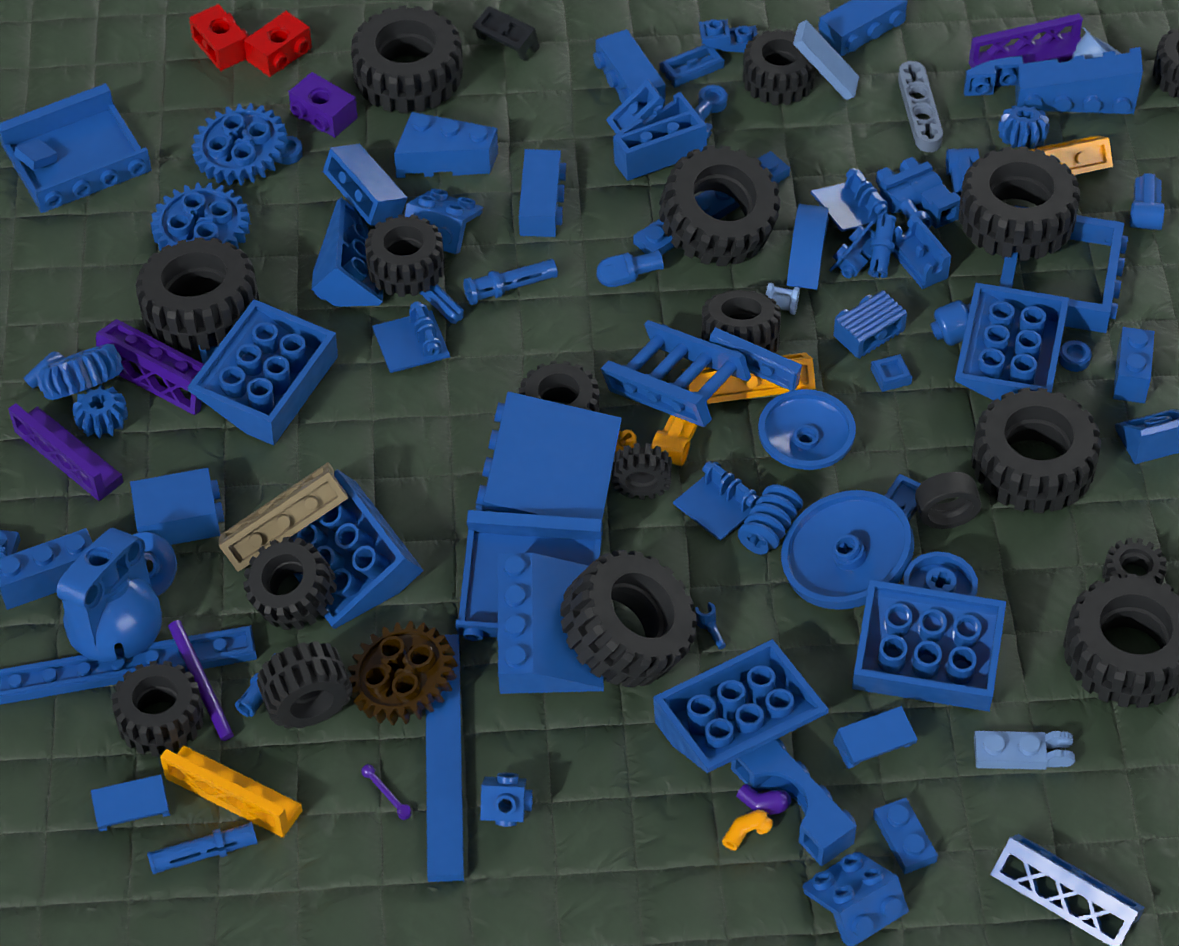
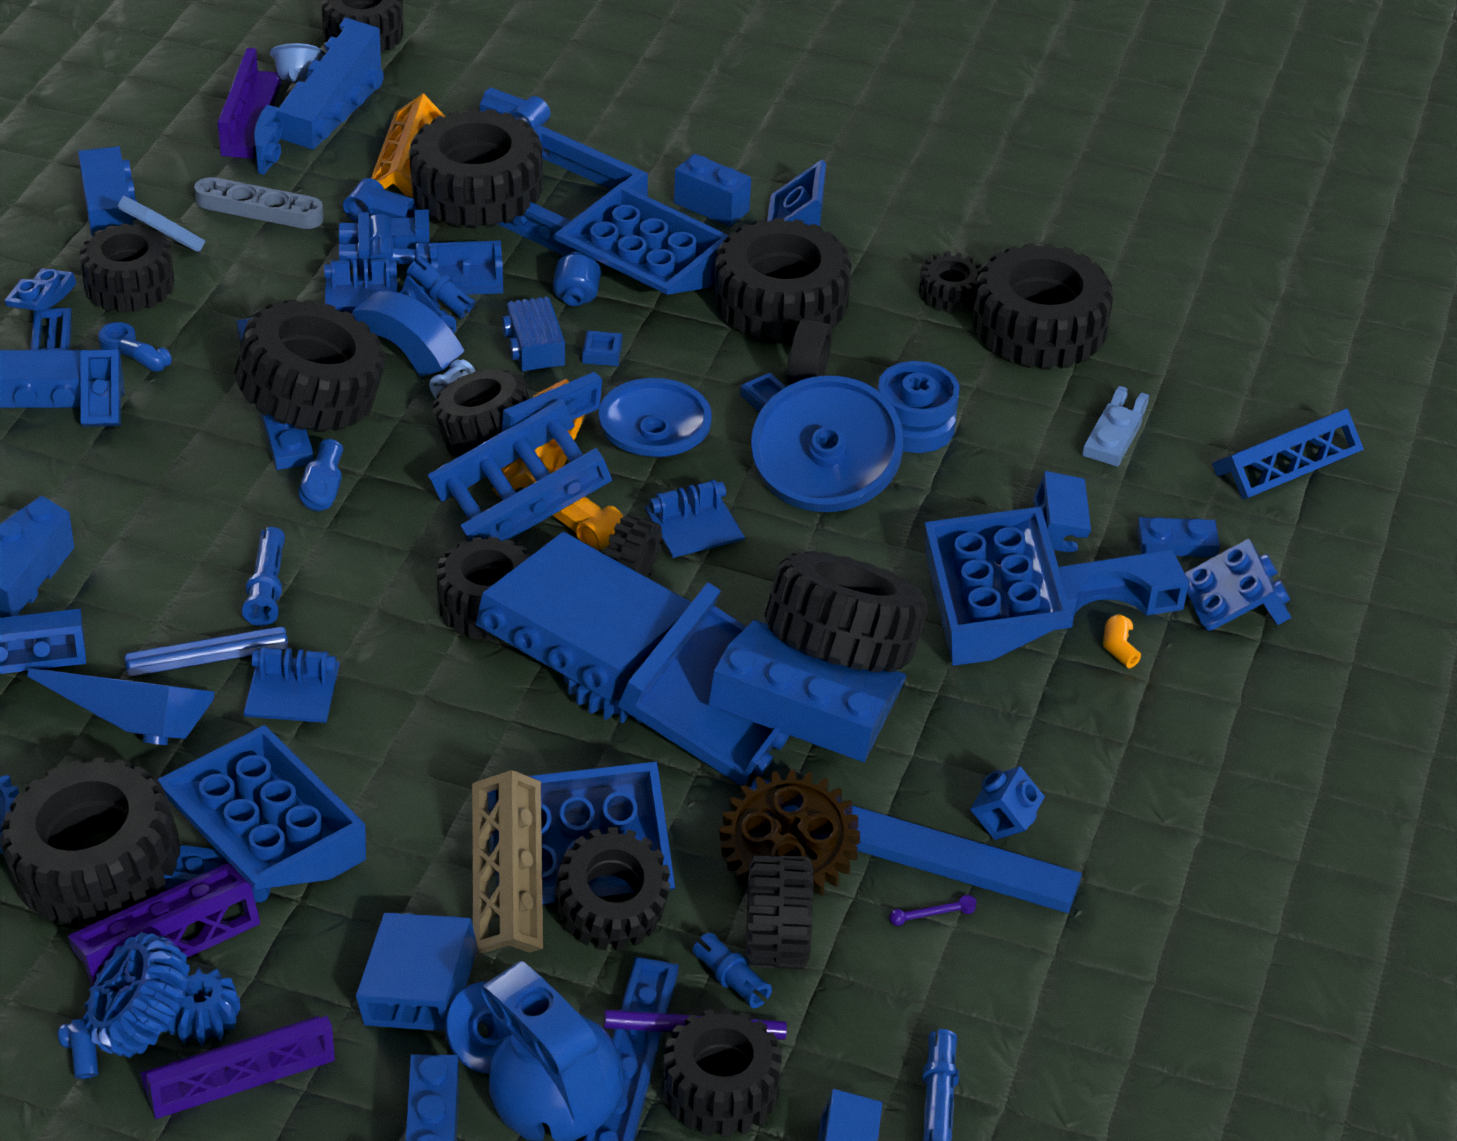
camera: 70 degrees left, 10 degrees down
light orange fence [160,745,302,838] -> none
black tyre [365,215,445,297] -> none
blue bracket [405,189,483,255] -> none
blue brick [519,149,566,237] -> none
blue wedge [613,92,707,181] -> none
dark purple arm [736,784,791,816] -> none
blue piece [738,484,803,555] -> none
blue slope [852,579,1006,712] -> none
blue gear [998,105,1050,149] -> none

